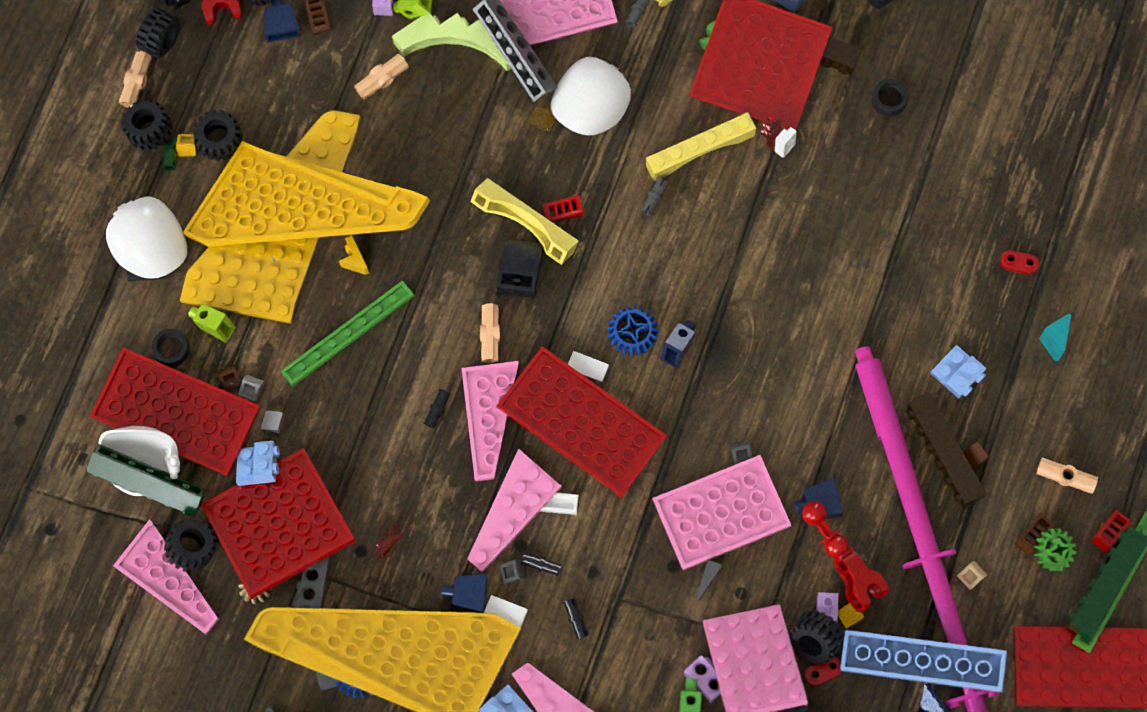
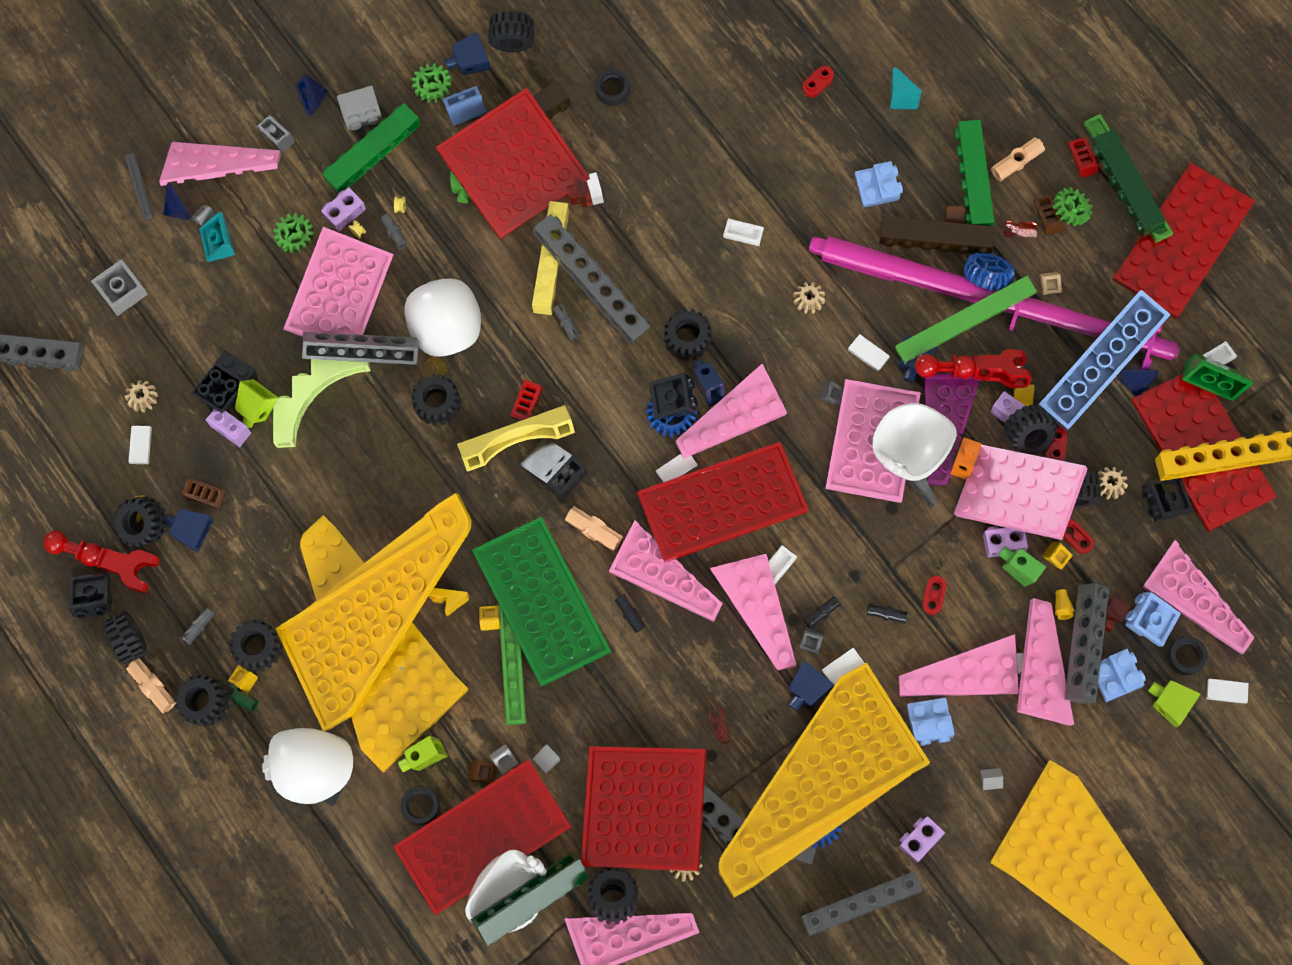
camera: 55 degrees left, 0 degrees up
light blue plate [236,441,280,486] -> none
light nougat piece [354,54,409,100] -> none
none -> dark grey pin [180,607,215,645]
none -> black tyre [411,374,461,426]
none -> green plate [472,517,611,687]
none -> yellow slope [479,605,500,630]
none -> dark grey brick [532,214,650,345]
none -> black plate [649,373,698,420]
none -> black tyre [664,309,711,361]
none -> bright pink wing [675,364,787,459]
none -> white tile [723,219,764,246]
none -> tan gear [794,282,825,314]
none -> white tile [848,334,890,372]
none -> white piece [873,403,957,481]
none -> bright green tile [895,276,1037,364]
none -> red plate [922,576,947,615]
none -> magenta wing [924,374,980,486]
none -> orange torso [950,437,982,480]
none -> green brick [954,120,994,227]
none -> blue gear [964,252,1015,291]
none -> clear red plate [1004,221,1038,239]

